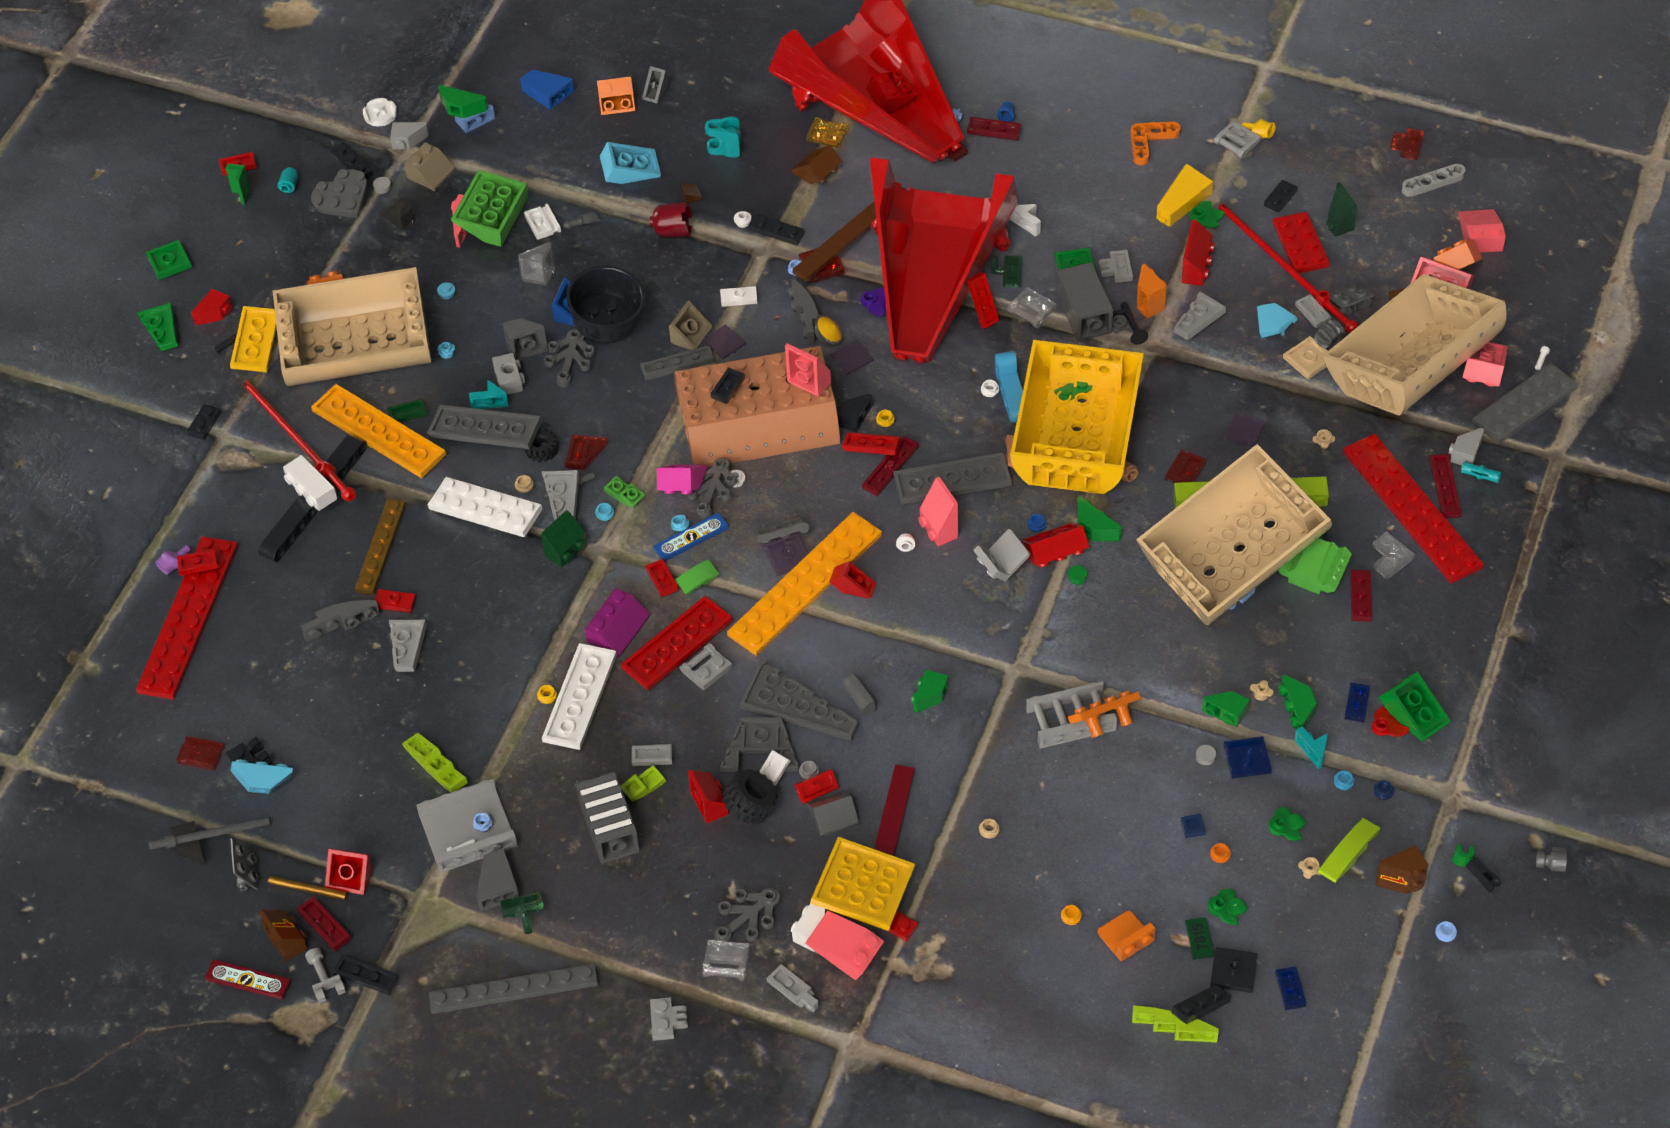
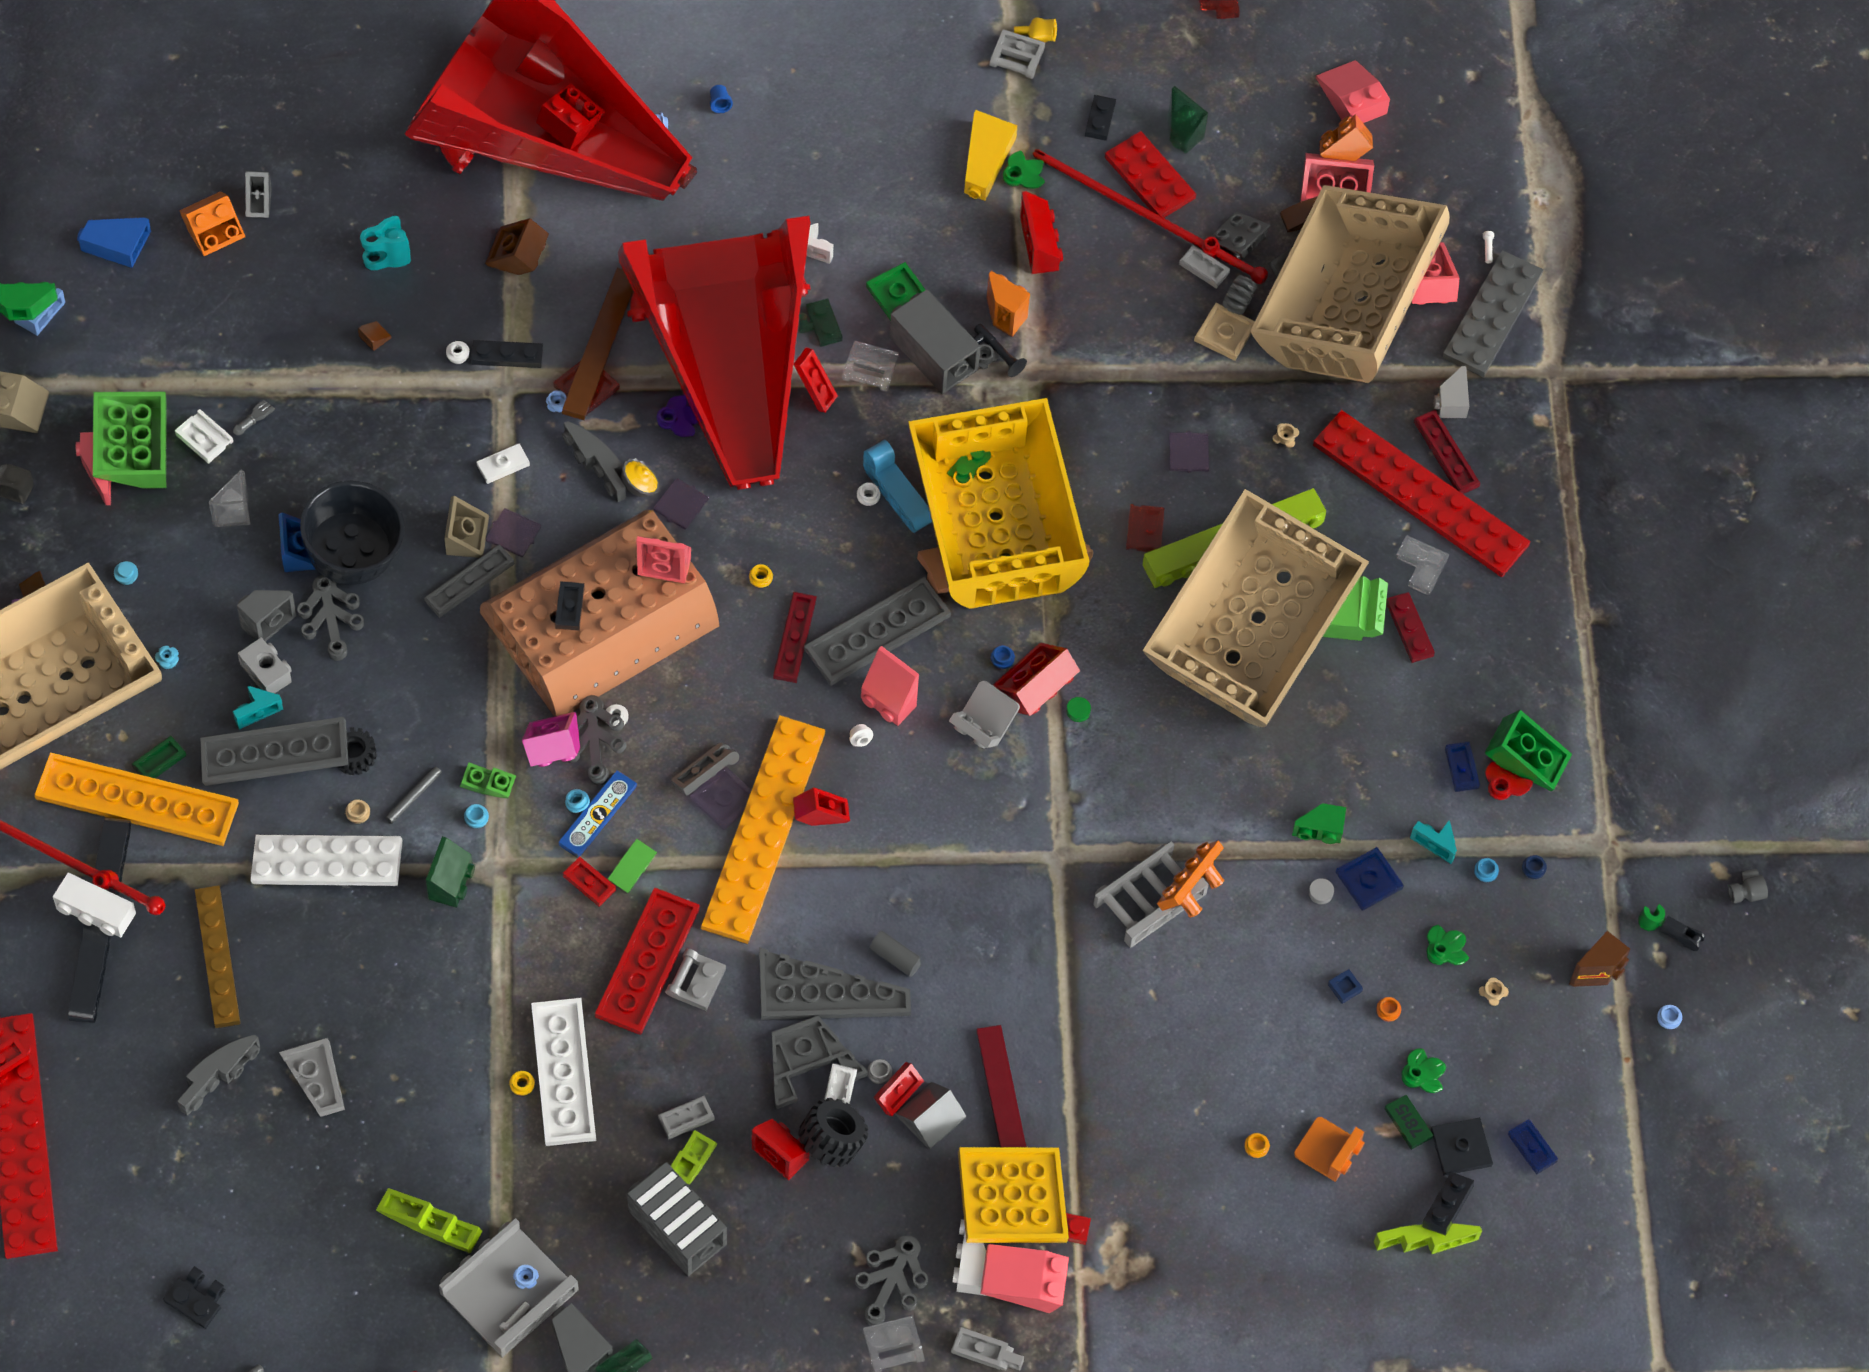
camera: 30 degrees left, 10 degrees up
clear red plate [176,736,225,771] -> none
medium azure slope [230,760,293,794] -> none
red plate [375,589,416,613] -> none
light grey wing [541,470,579,520] -> none
clear red wing [565,435,608,470] -> none
magenta slope [585,587,650,658] -> none
medium azure slope [600,142,661,184] -> none
dark red cylinder [650,202,692,237] -> none
clear yellow plate [806,117,849,148] -> none
black slope [836,394,872,433] -> none
red plate [842,432,901,455] -> none
green slope [911,670,948,713] -> none
dark red plate [967,117,1021,141] -> none
tan plate [979,819,999,839] -> none
green slope [1077,496,1122,542] -> none
light grey hinge [1099,250,1133,283] -> none
orange beam [1130,122,1181,166] -> none
light grey wing [1174,292,1226,341] -> none
tan plate [1250,680,1273,701] -> none
medium azure slope [1257,303,1298,338] -> none
green slope [1278,675,1317,730] -> none
lime slope [1318,818,1380,883] -> none
light grey beam [1401,164,1465,197] -> none
teal pin [1461,461,1501,483] -> none

